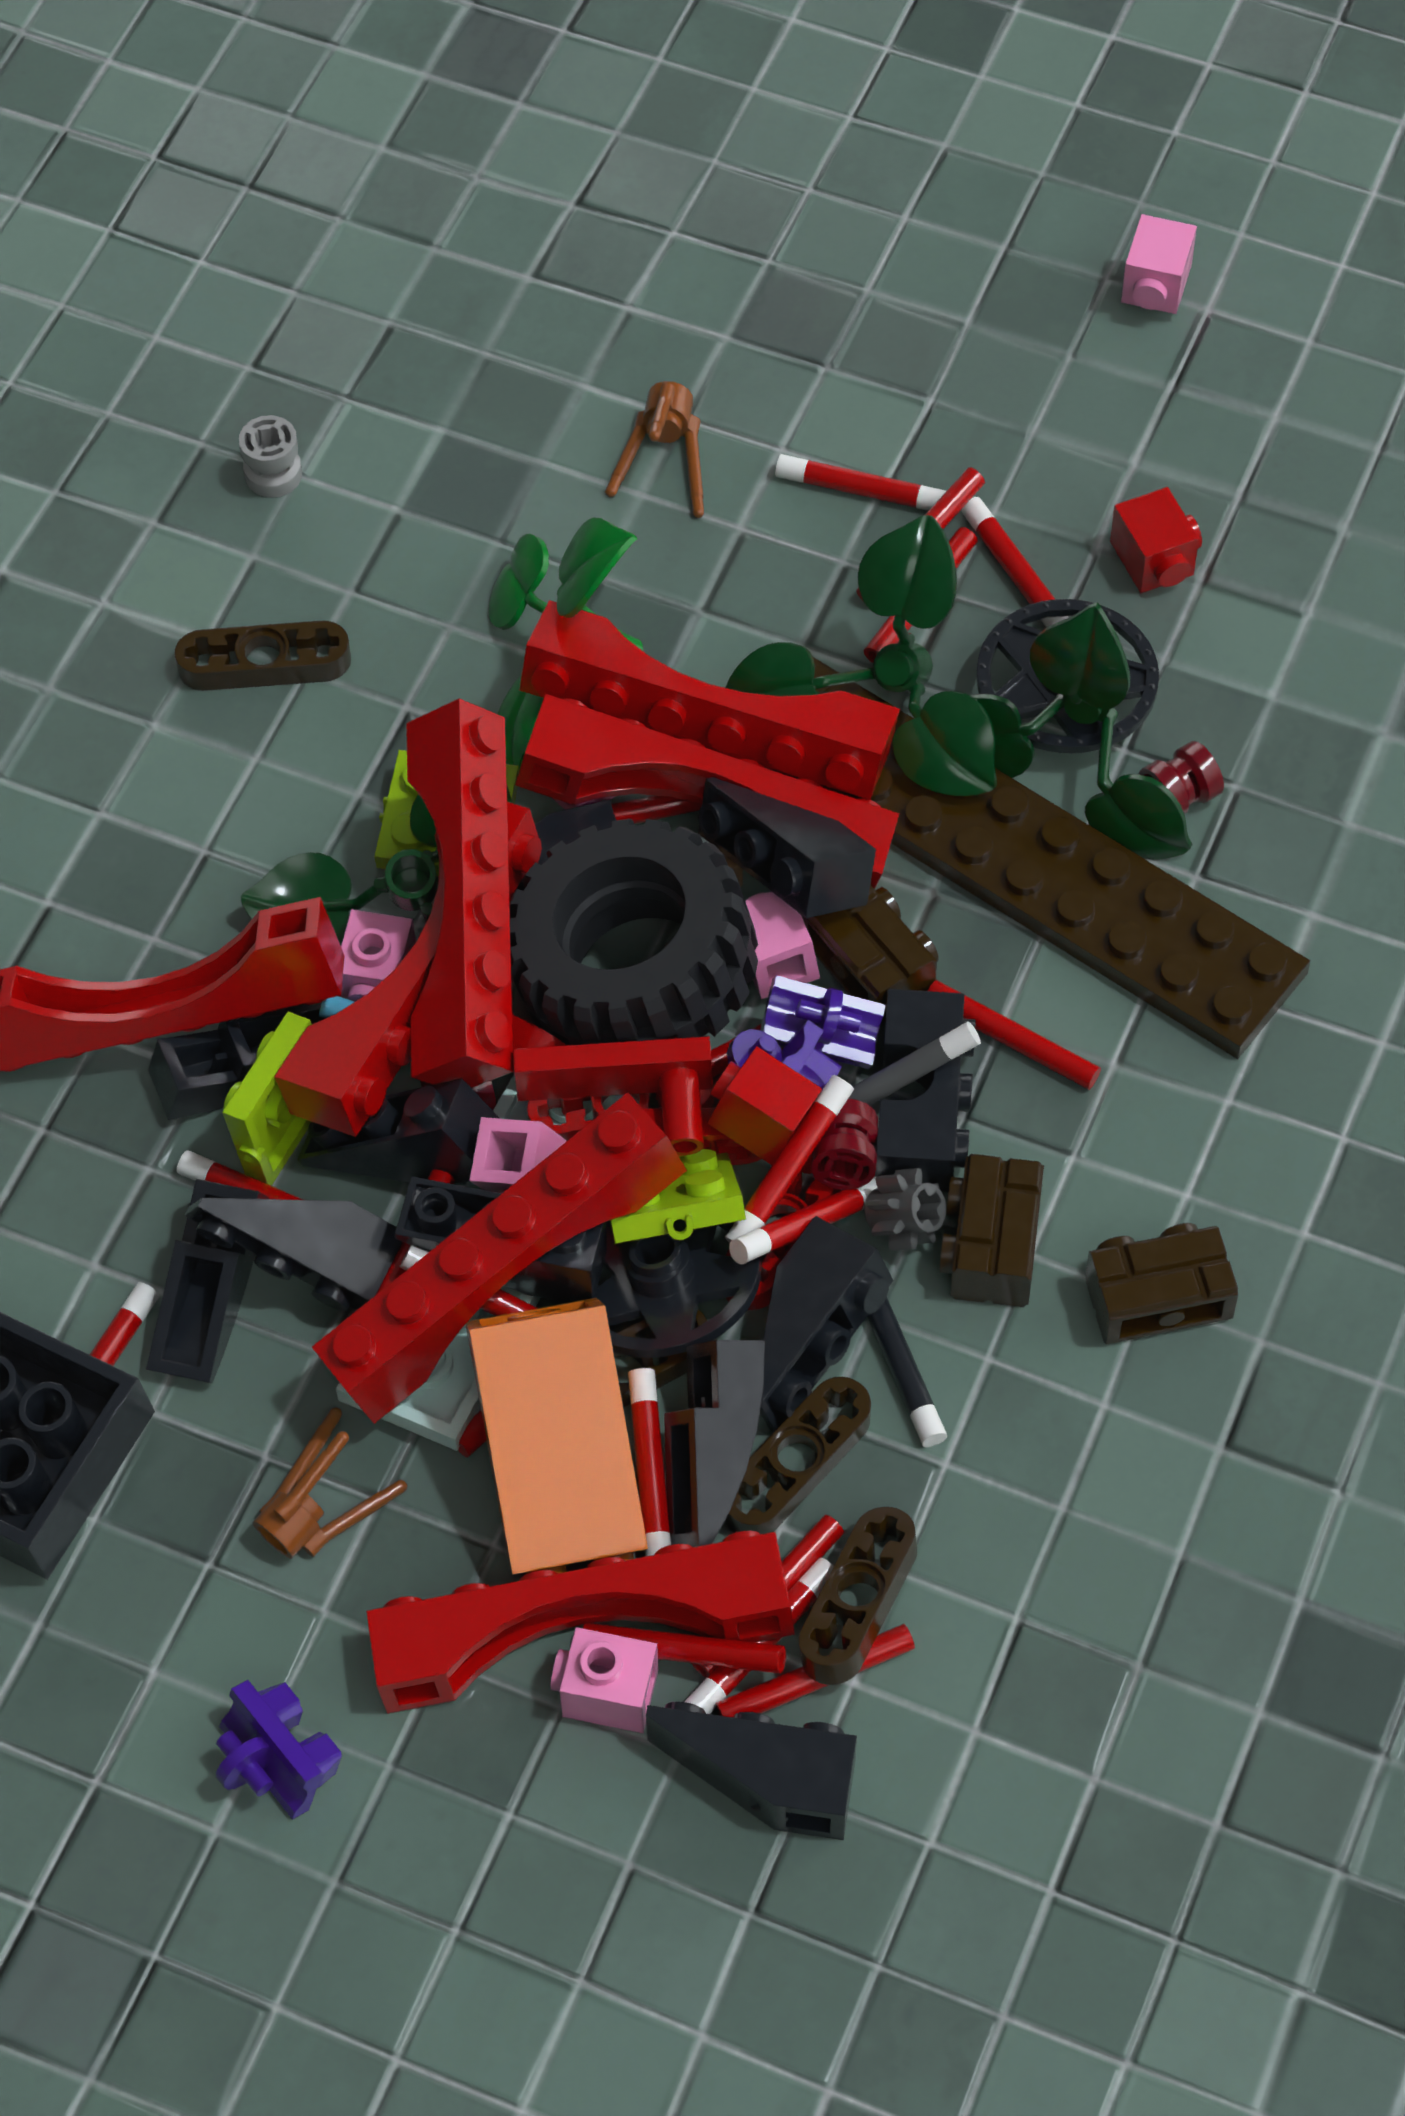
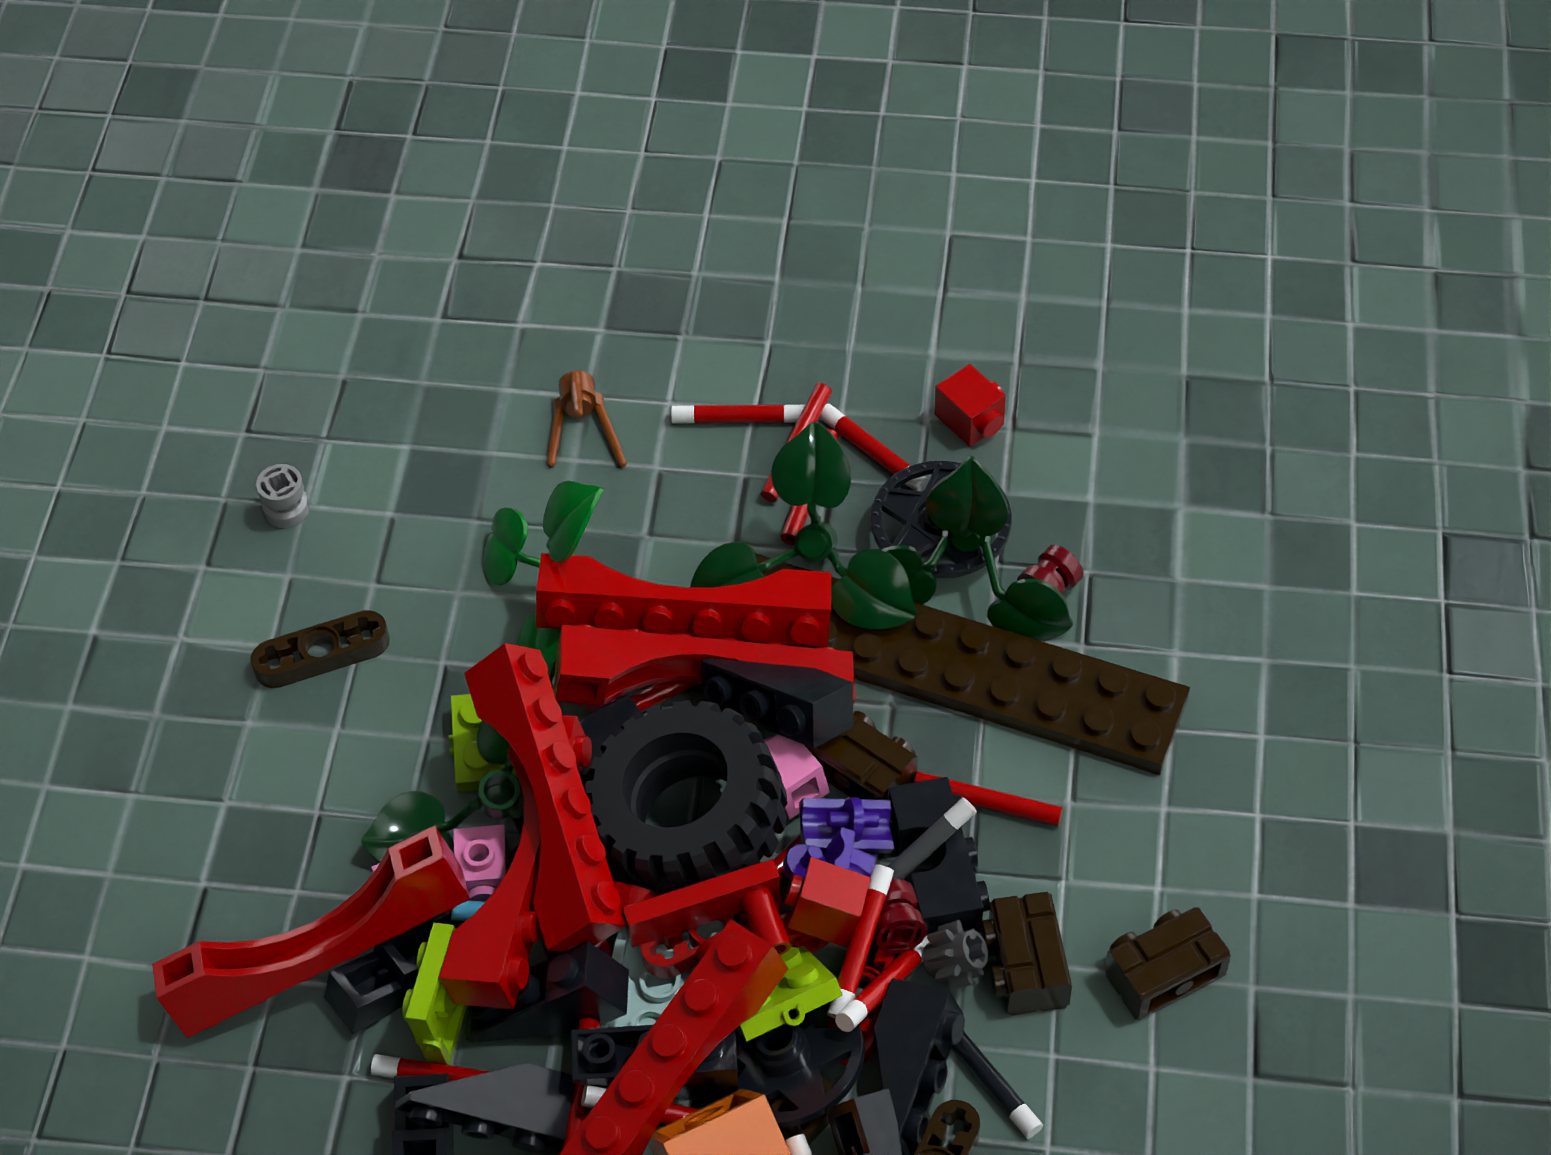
camera: 15 degrees left, 5 degrees down
bright pink brick [469,1117,566,1193] -> none
bright pink brick [1121,214,1197,314] -> none

